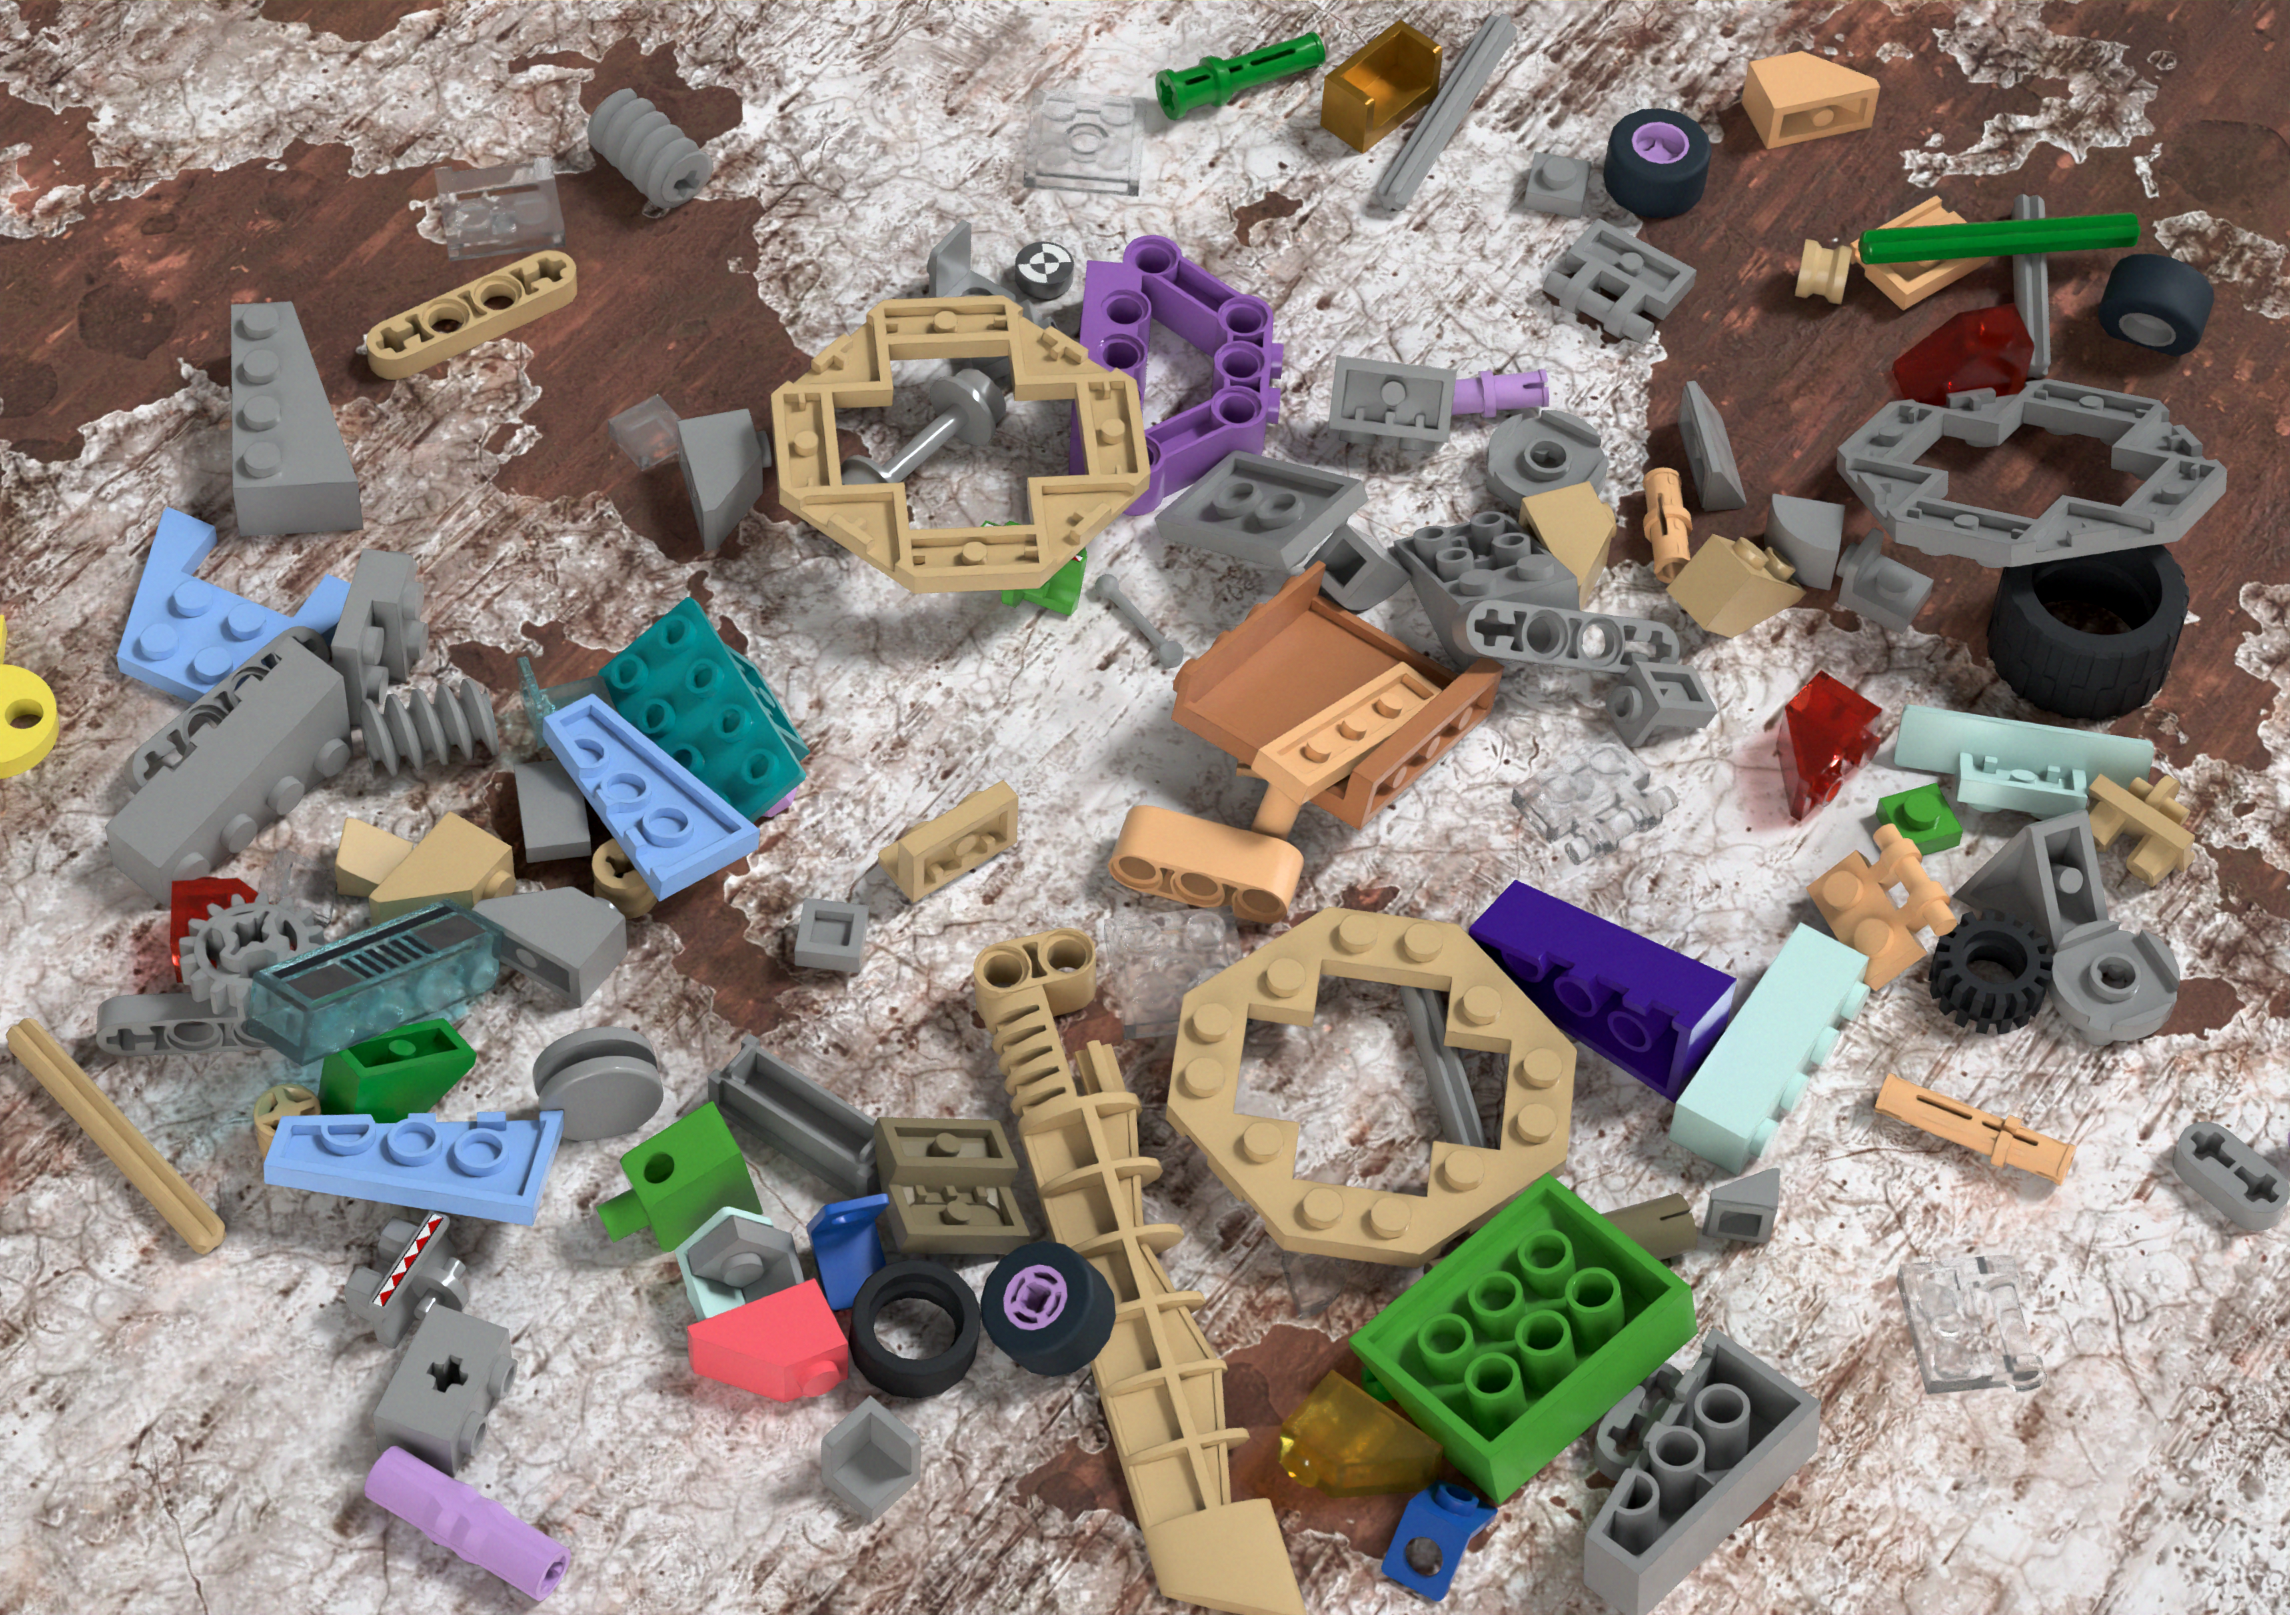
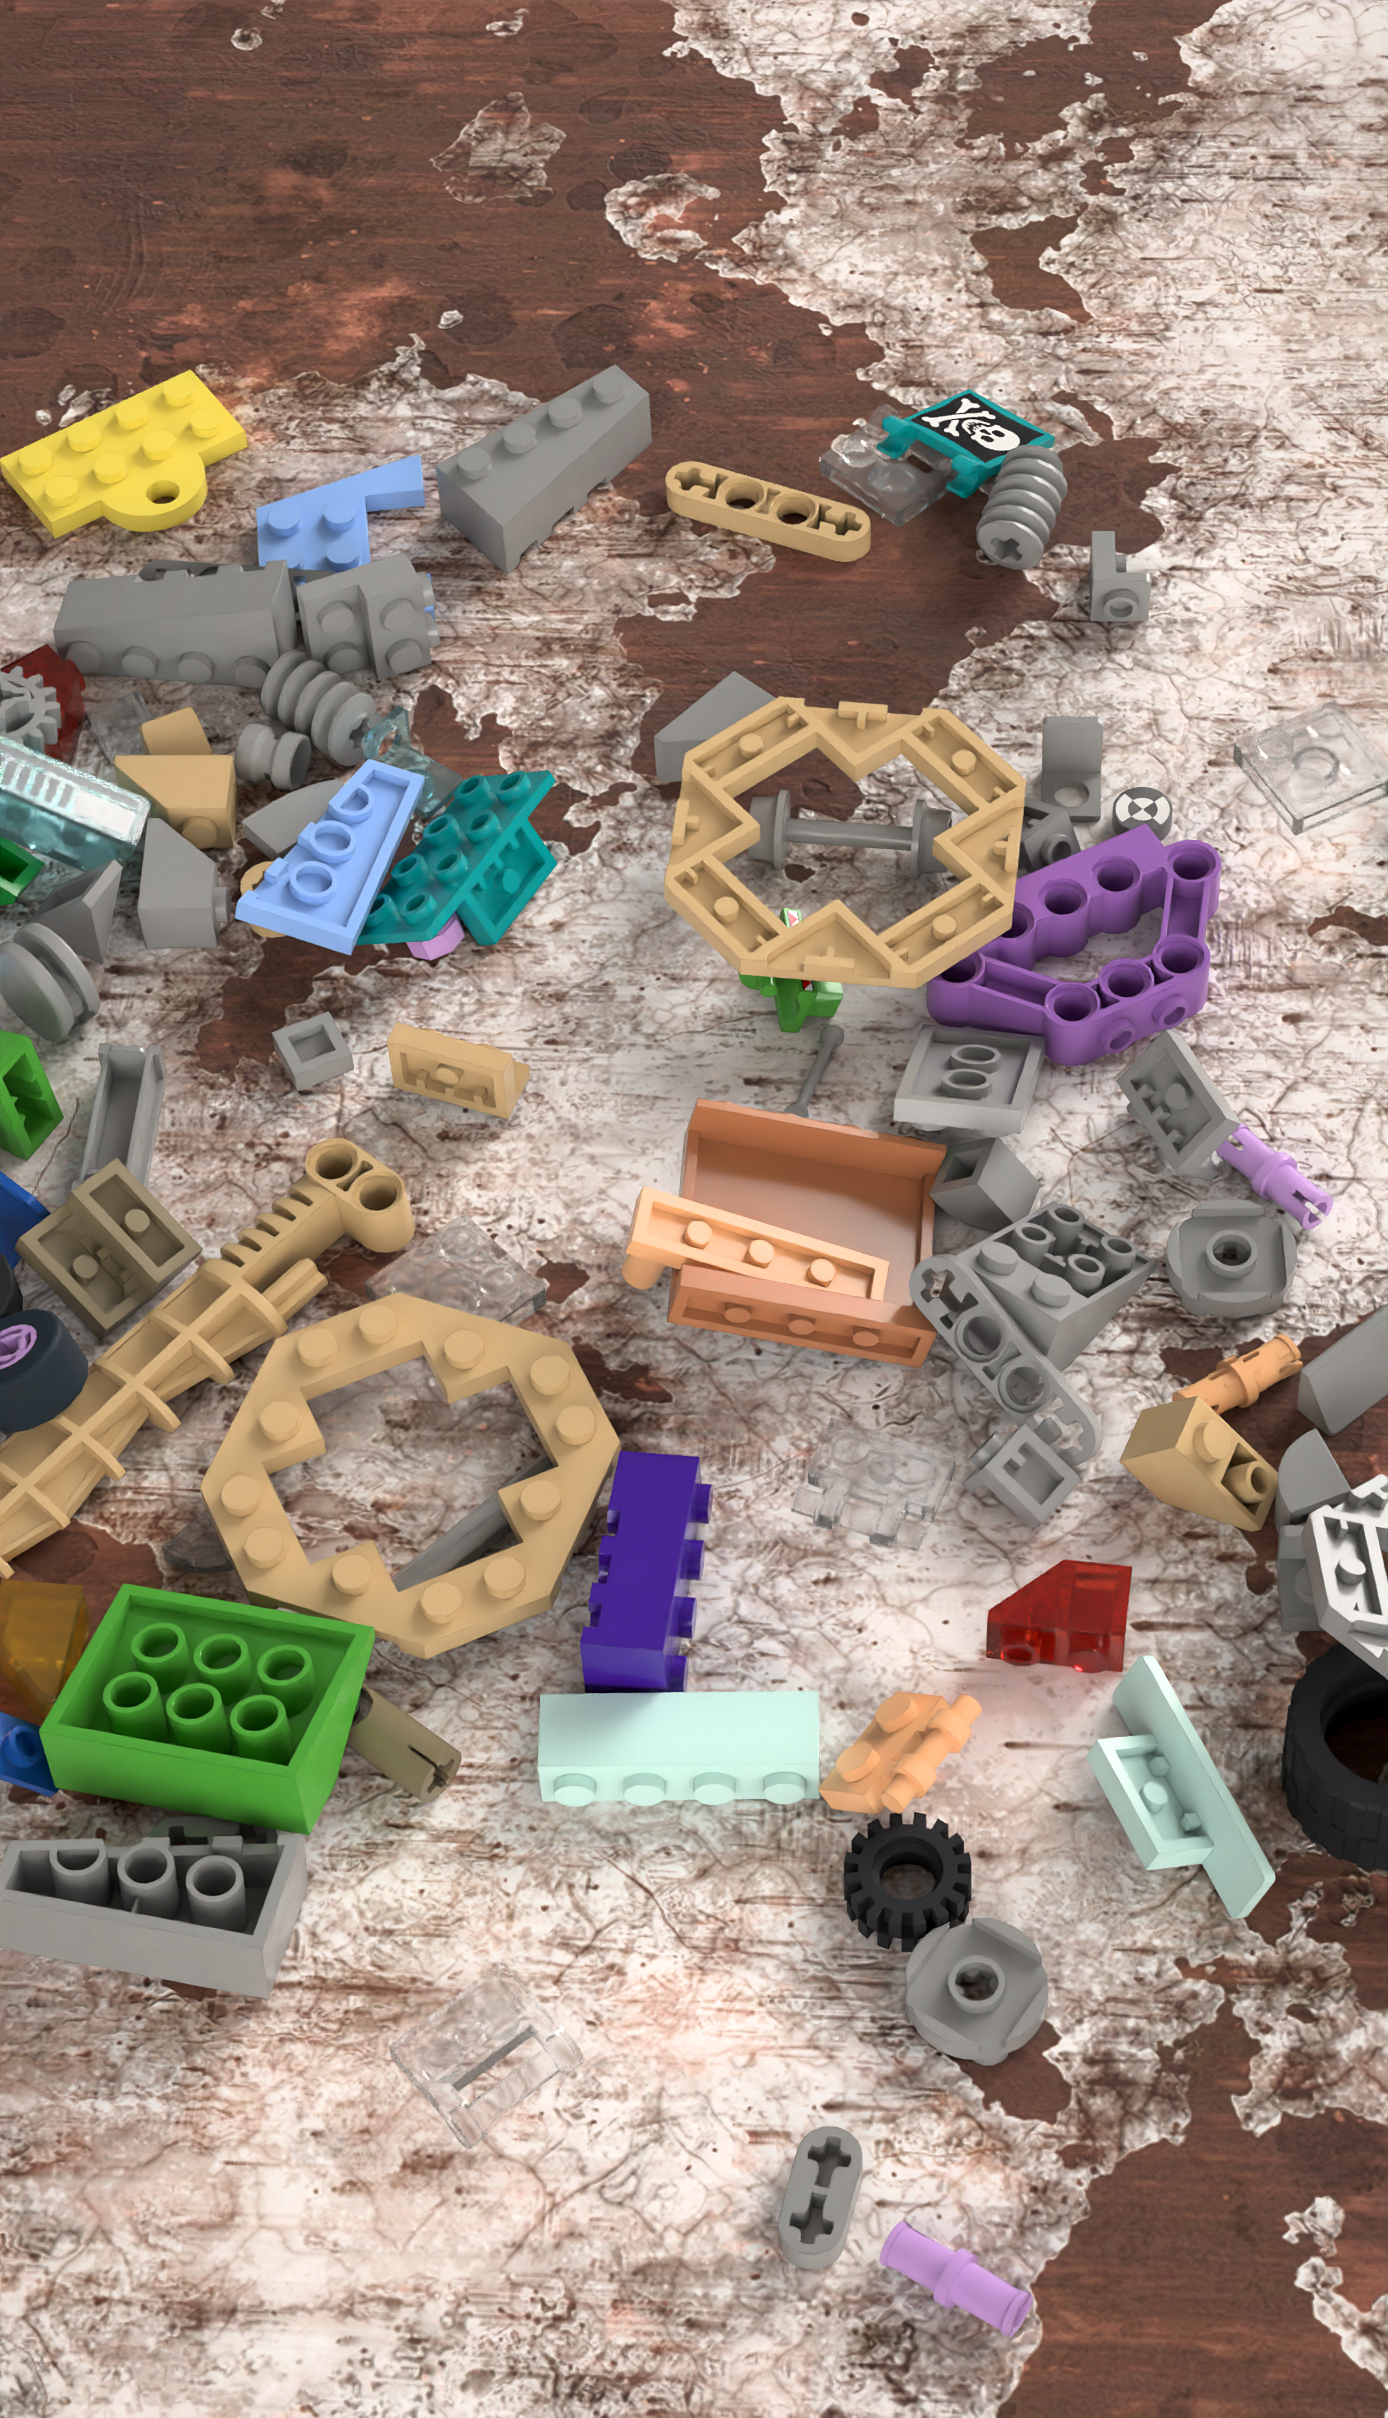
camera: 65 degrees right, 0 degrees up
clear tile [608,394,682,471] -> none
light nougat beam [1108,805,1304,924] -> none
tan slope [1518,481,1617,611] -> none
light grey slope [1702,1168,1780,1244] -> none
light nougat pin [1874,1073,2077,1186] -> none
bright green plate [1875,783,1963,856] -> none
light grey slope [1952,809,2109,951] -> none
tan hips [2086,774,2195,887] -> none
none -> light grey slope [27,859,123,964]
none -> light grey wheel [234,722,312,792]
none -> flag [876,389,1055,499]
none -> light grey bracket [1089,531,1151,622]

